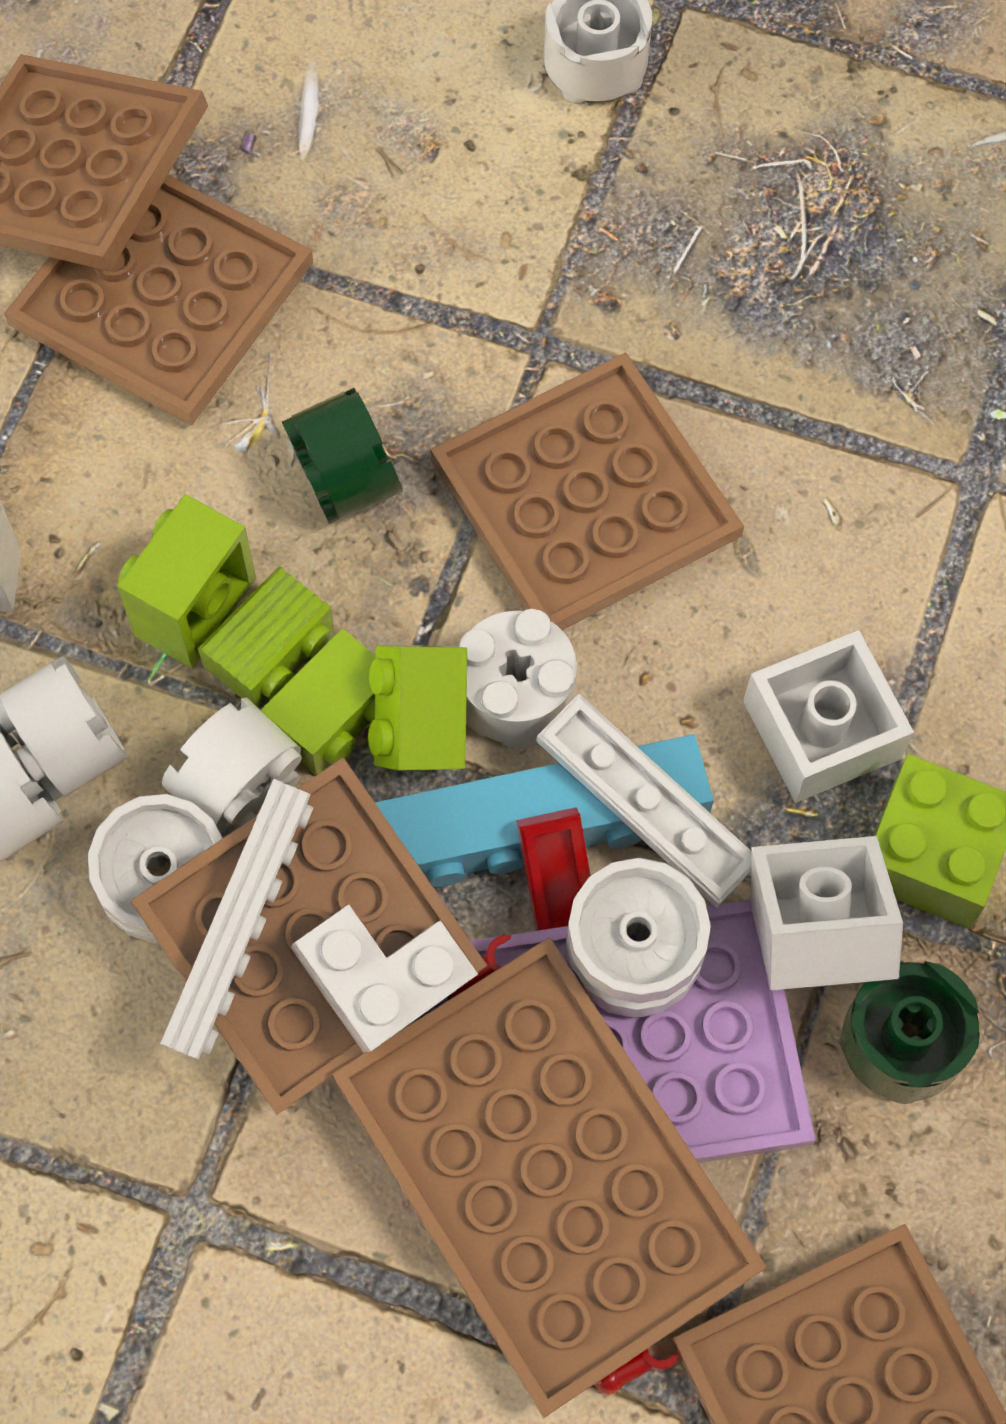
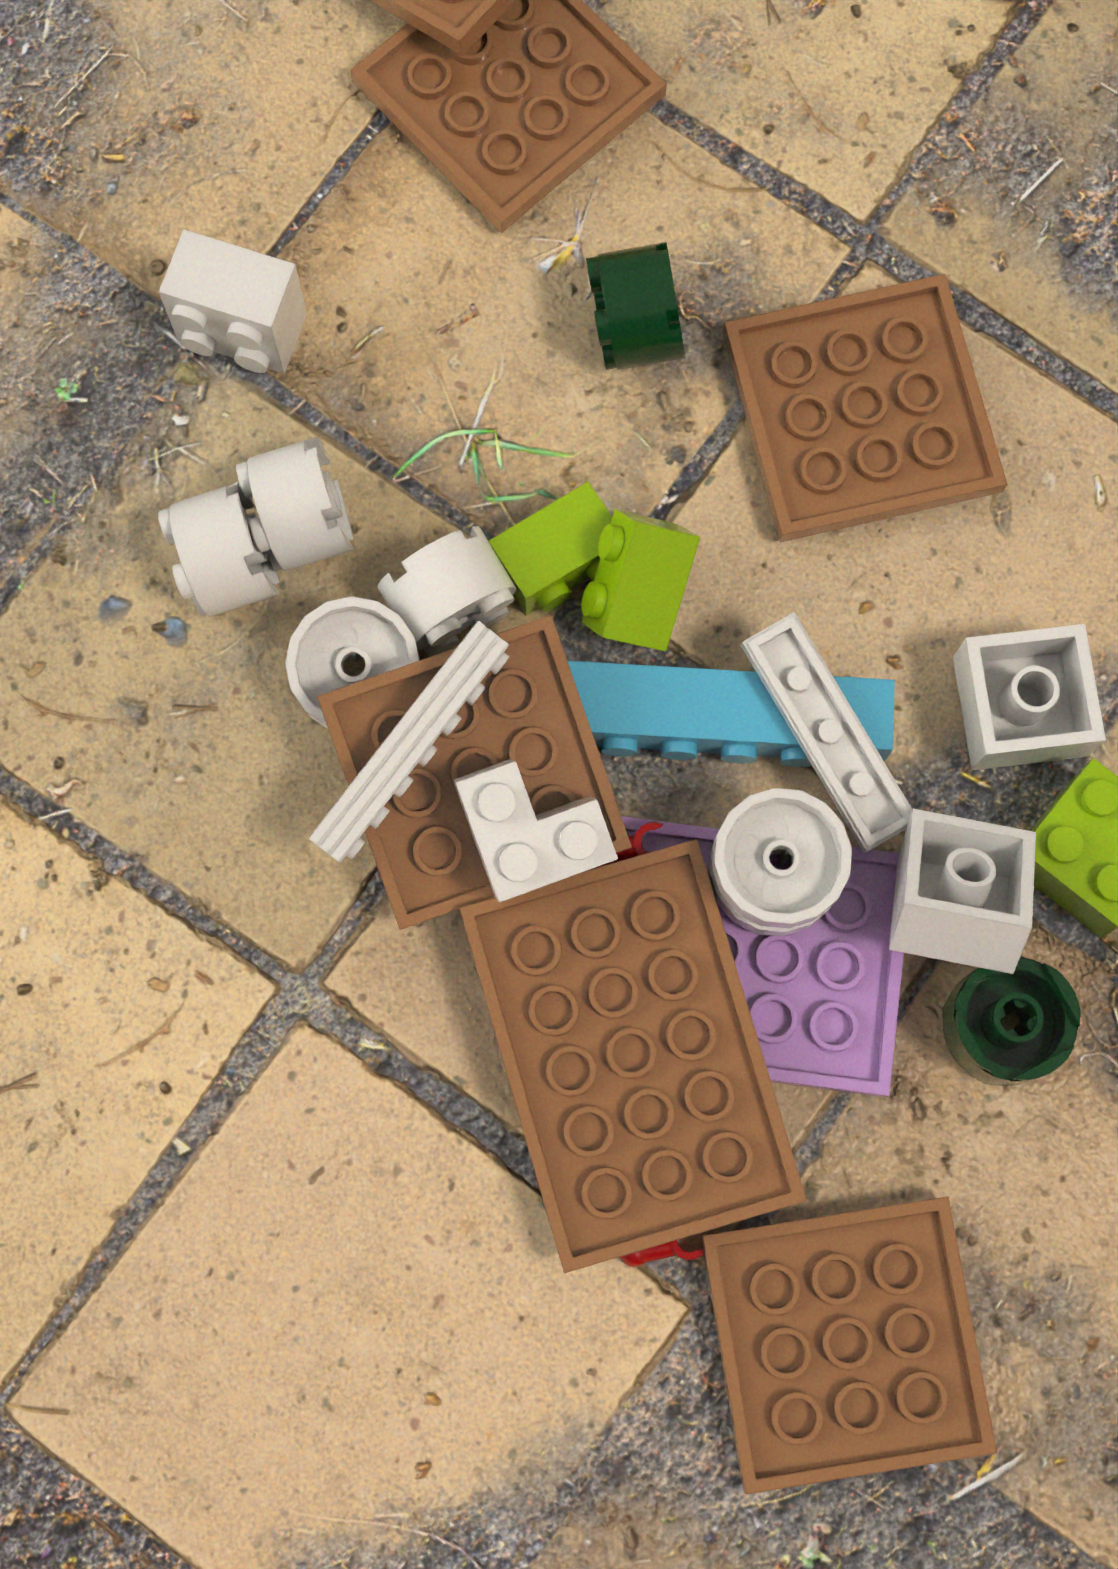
camera: 15 degrees right, 10 degrees up
lime brick [117,494,256,669] -> none
lime brick [198,566,334,708] -> none
white brick [459,609,577,748] -> none
red tile [516,807,591,931] -> none

